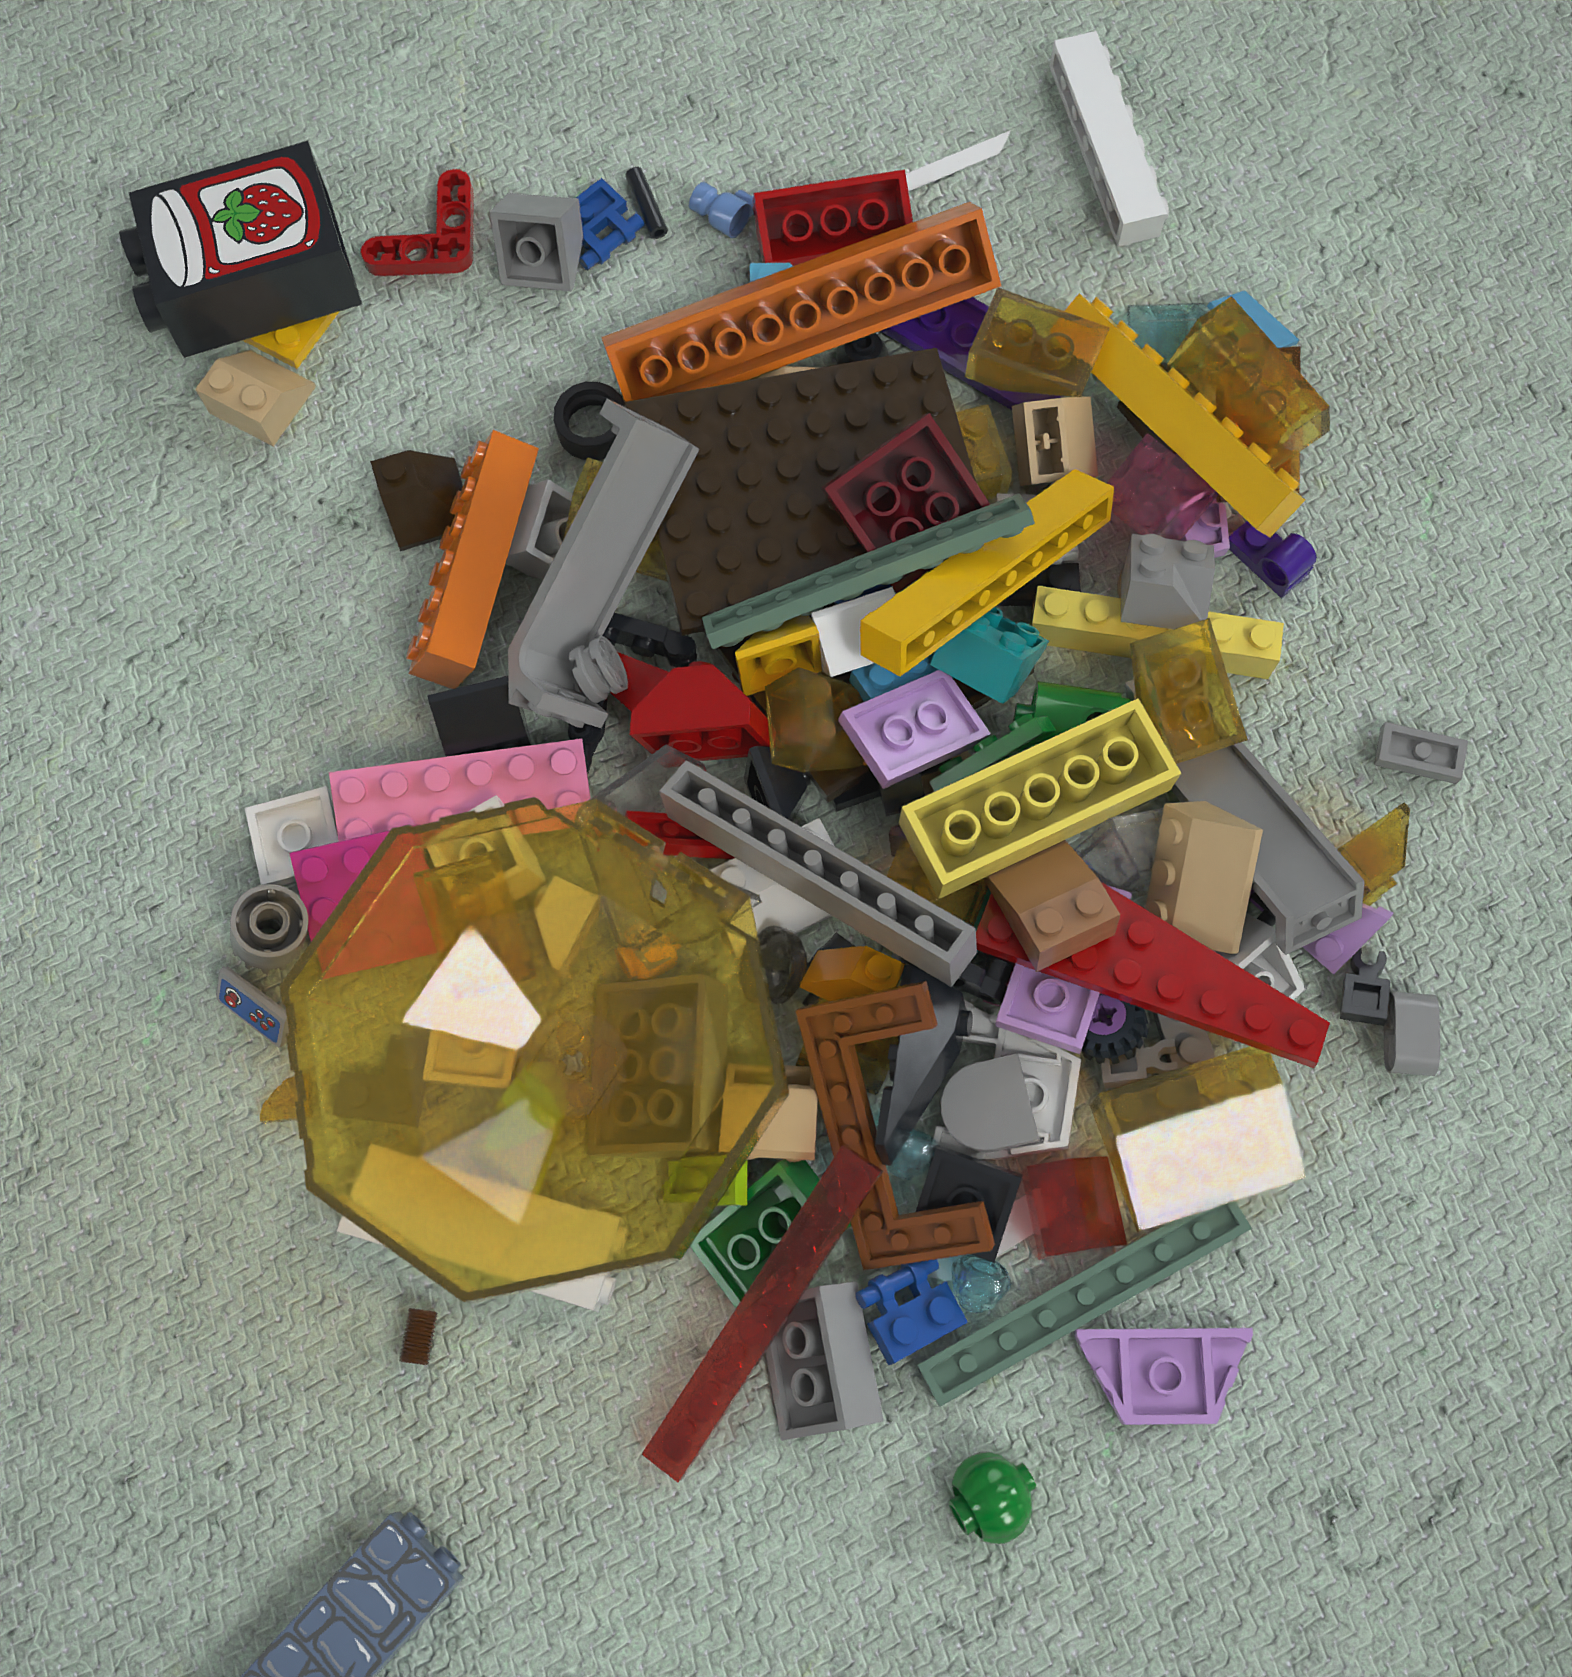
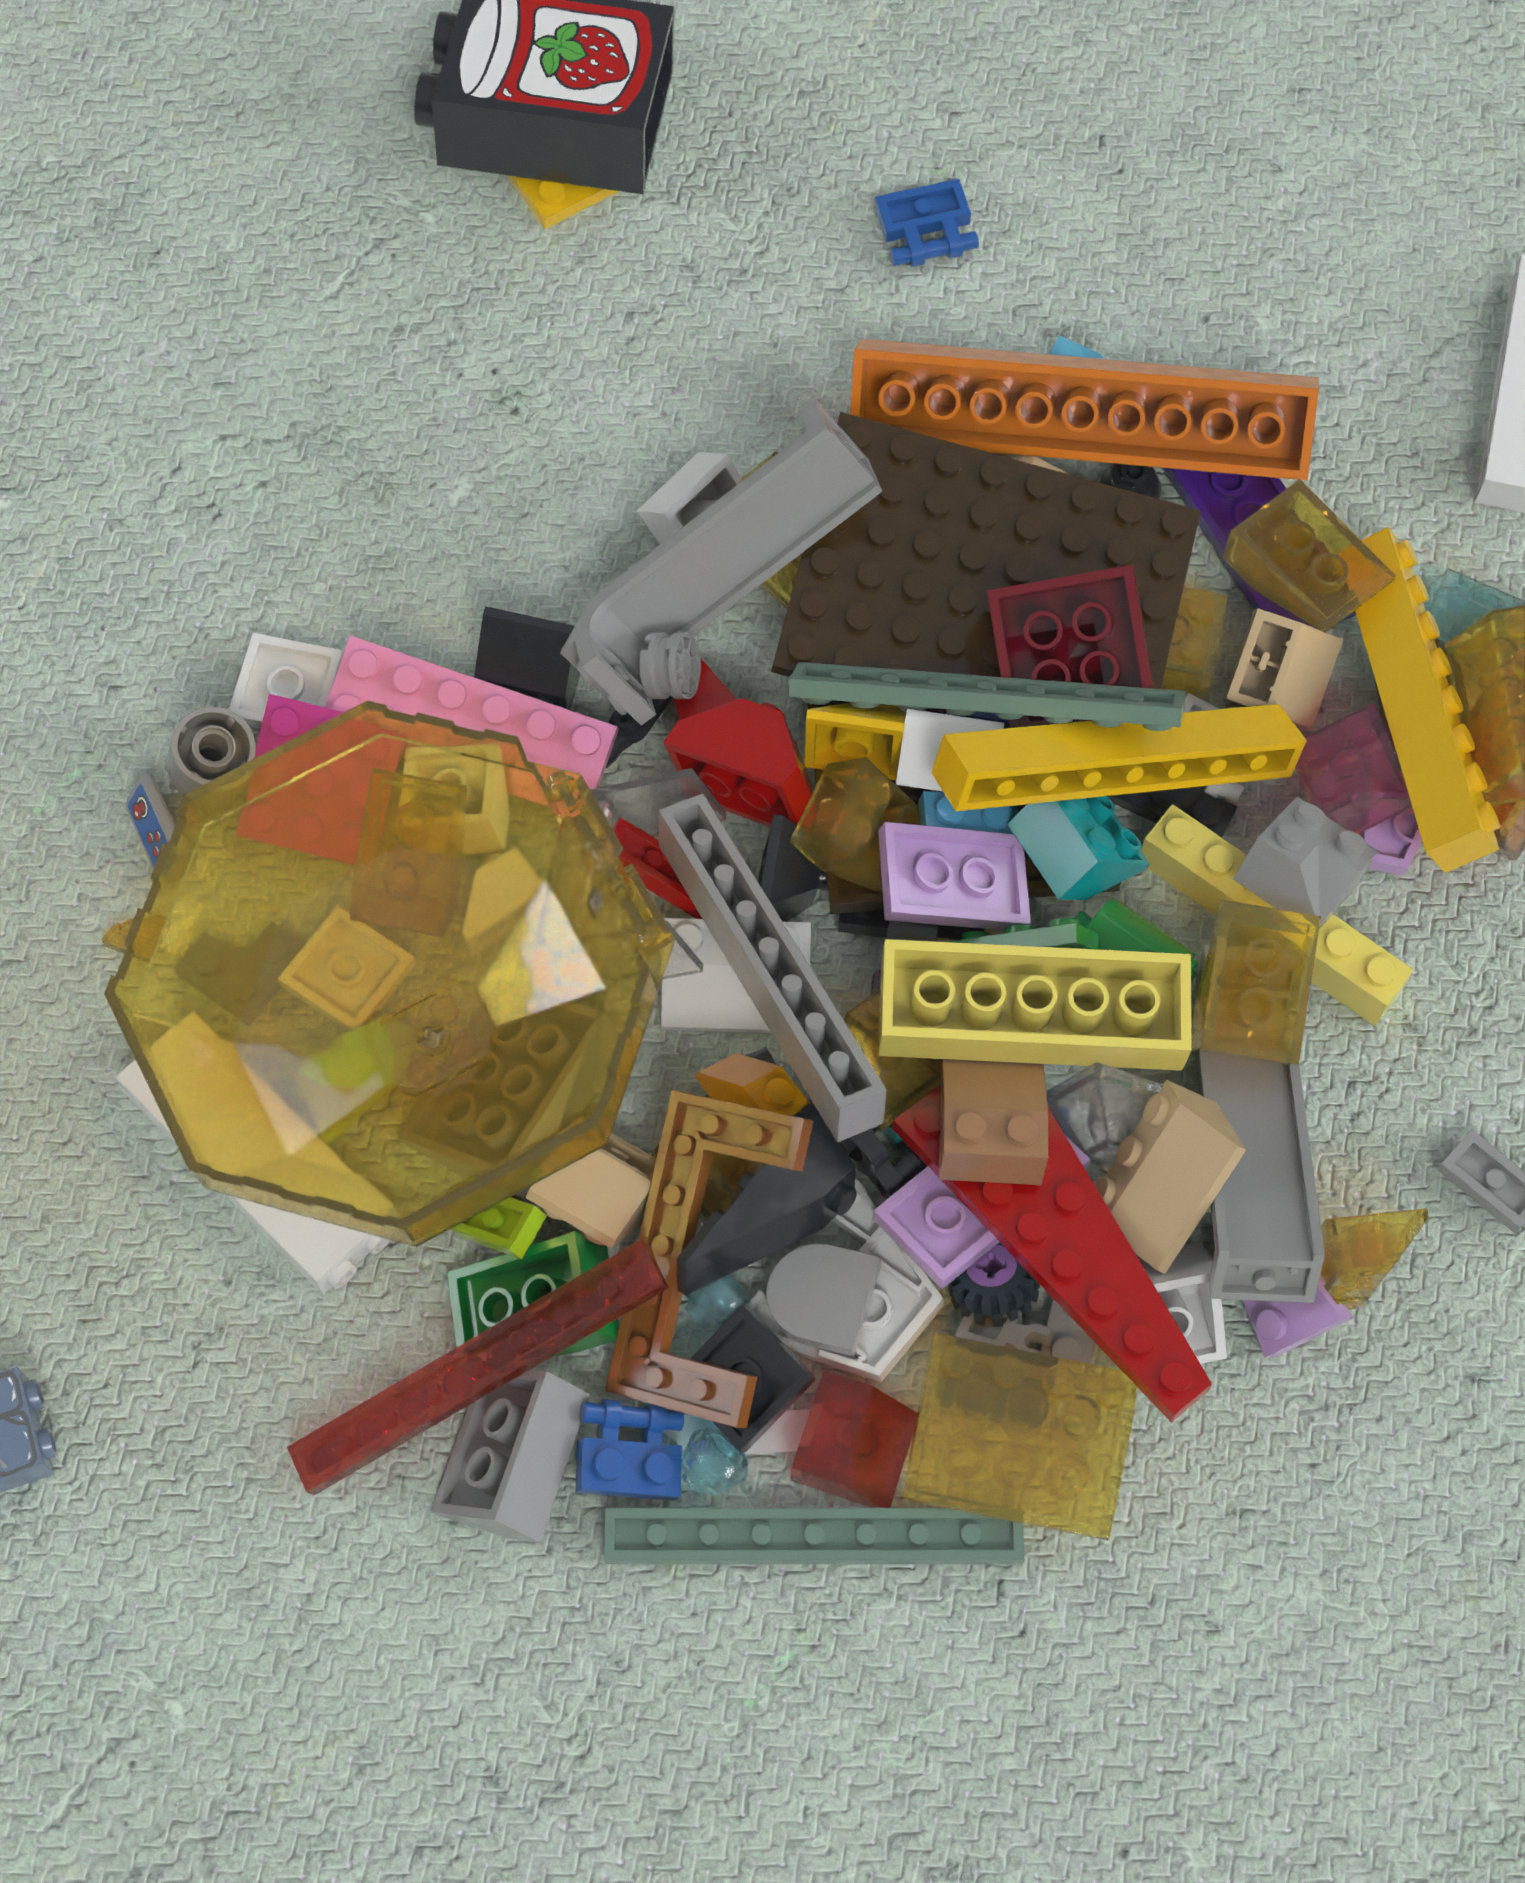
camera: 25 degrees right, 5 degrees down
tan slope [195,350,316,447] -> none
red beam [361,169,474,276] -> none
dark brown slope [370,450,463,551] -> none
reddish brown piece [399,1308,438,1365] -> none
orange brick [406,430,539,689] -> none
light grey slope [489,193,583,291] -> none
black tyre [553,381,625,461] -> none
black hinge [602,612,697,668] -> none
black piece [625,167,668,239] -> none
medium blue piece [689,182,754,238] -> none
clear smoke piece [746,925,809,1005] -> none
red slope [752,169,913,266] -> none
white sticker [906,130,1011,192] -> none
green plant [948,1452,1036,1544] -> none
lavender wing [1074,1328,1253,1425] -> none
dark purple plate [1229,521,1317,599] -> none
black plate [1340,948,1390,1026] -> none
light grey beam [1383,991,1440,1076] -> none

